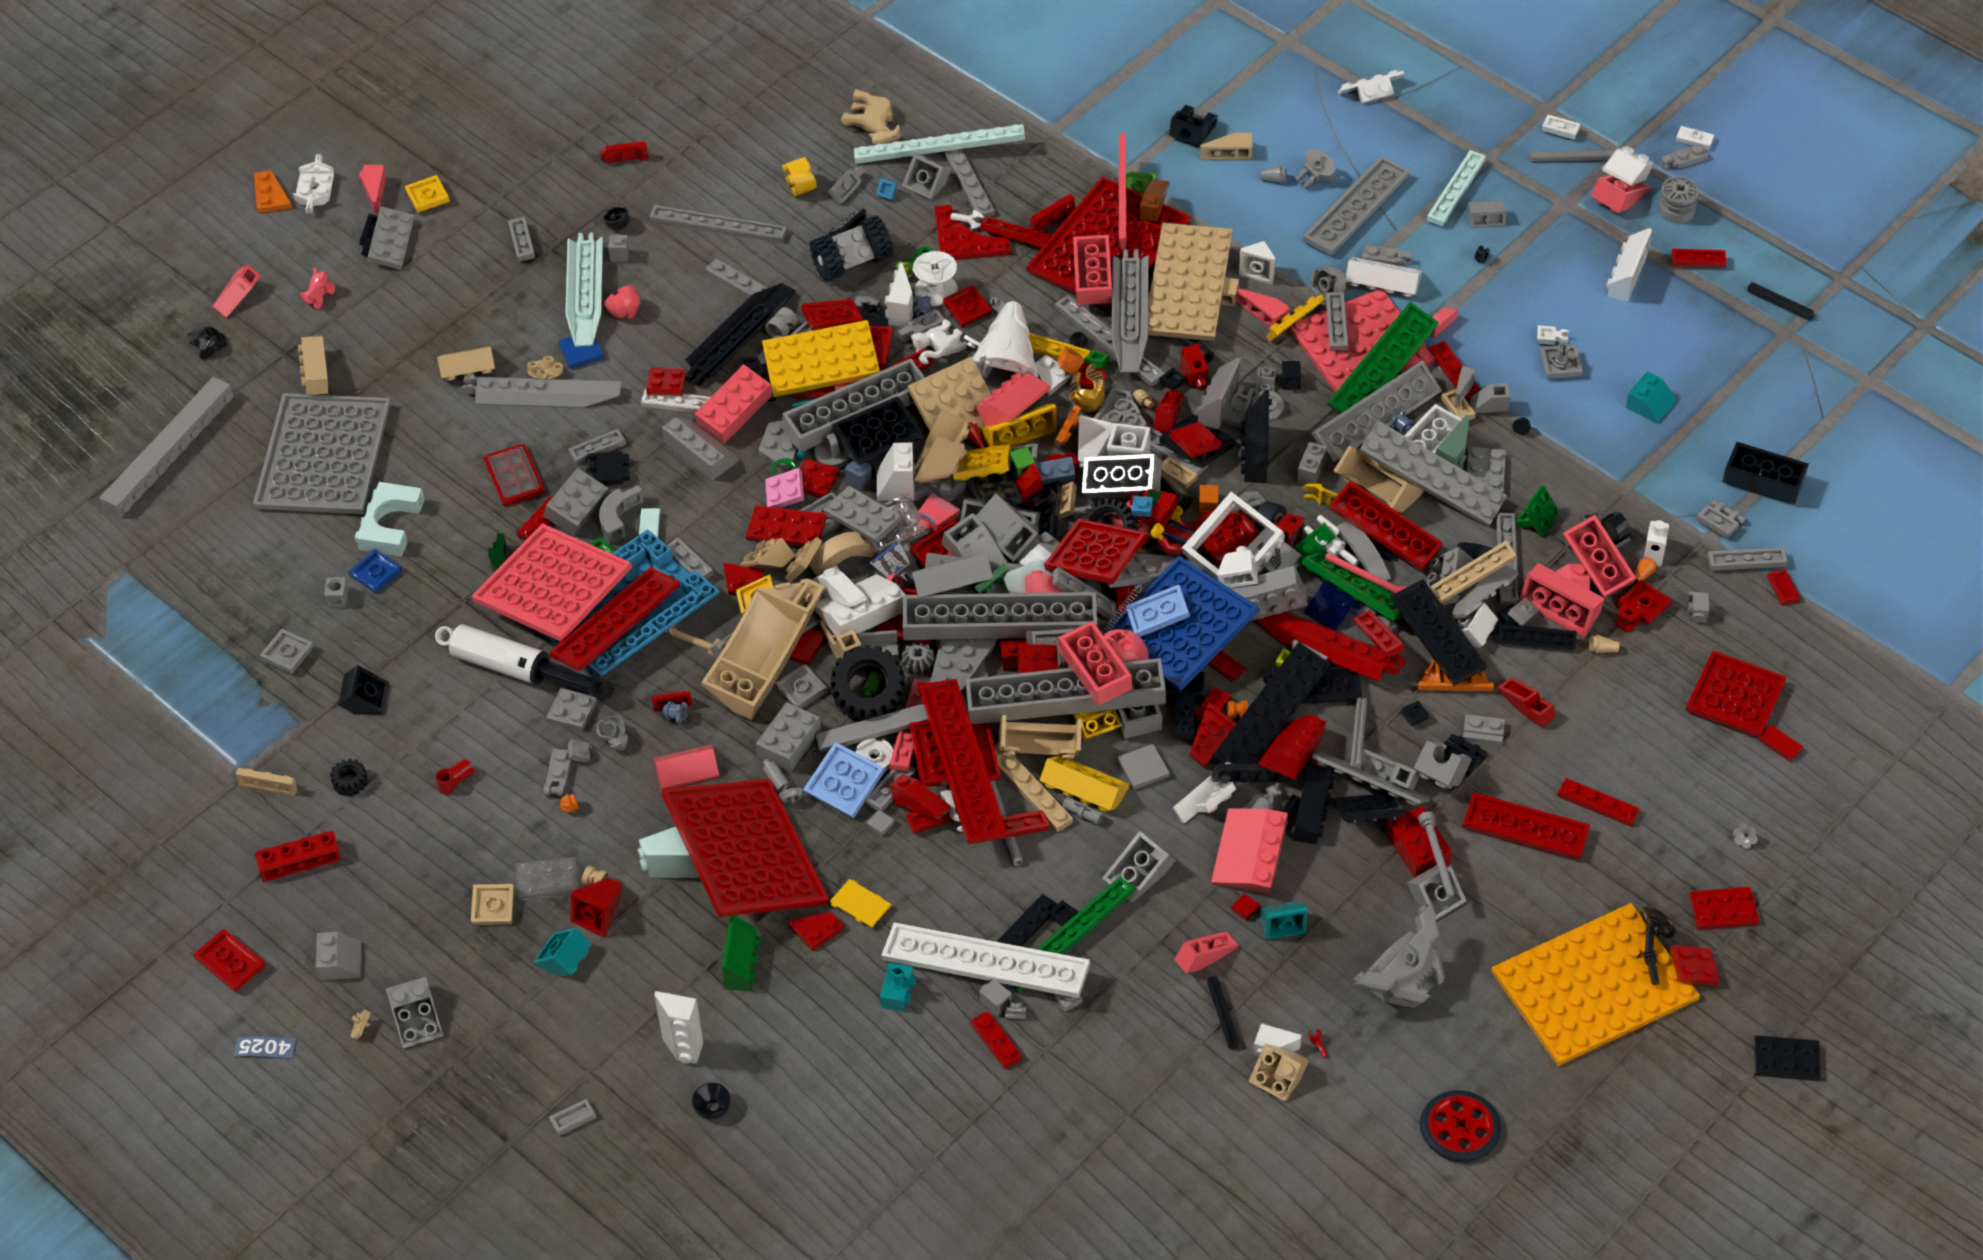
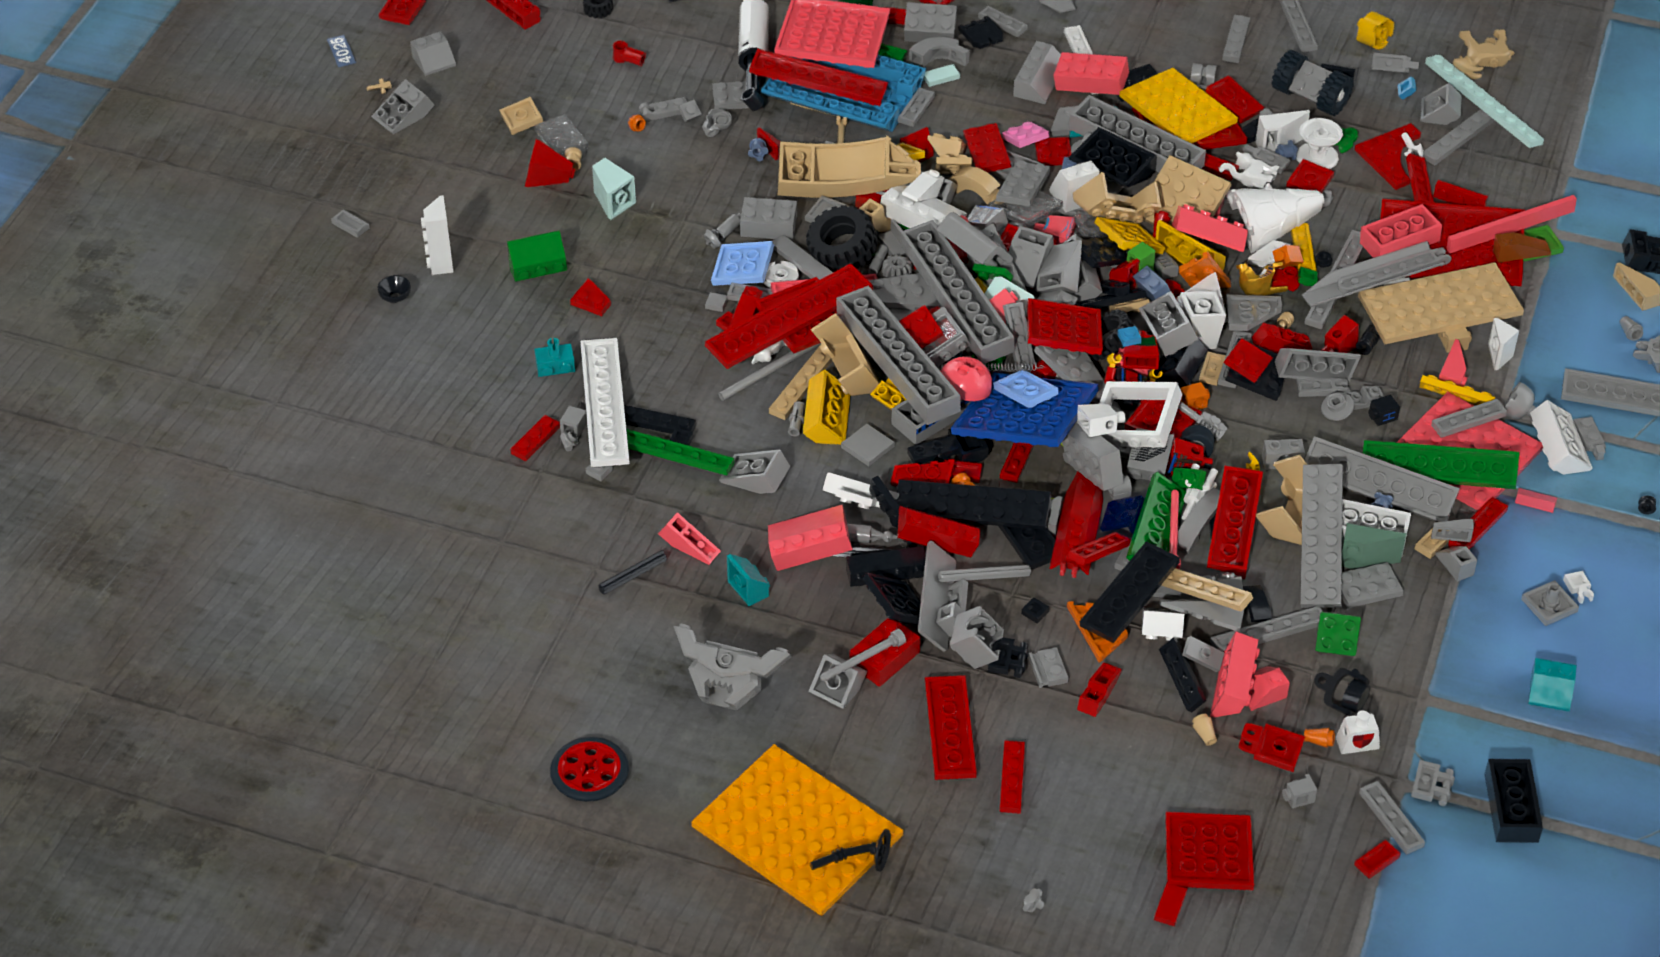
camera: 65 degrees right, 5 degrees down
teal slope [533,928,592,977] -> none
red plate [646,367,687,396] -> none
coral slope [653,745,720,790] -> none
red plate [661,779,829,918] -> none
black hinge [685,283,796,386] -> none
green piece [771,458,799,476] -> none
yellow piece [830,879,892,928] -> none
red plate [1002,810,1050,838] -> none
coral brick [1058,621,1132,706] -> none
black plate [1160,368,1186,390] -> none
red tile [1231,893,1260,921] -> none
black slope [1241,390,1269,483] -> none
tan slope [1248,1044,1309,1101] -> none
white slope [1253,1023,1302,1057] -> none
red hand [1309,1028,1328,1058] -> none
black plate [1512,417,1531,435] -> none
coral slope [1563,515,1636,598] -> none
red plate [1670,945,1720,986] -> none
red plate [1689,886,1759,930] -> none

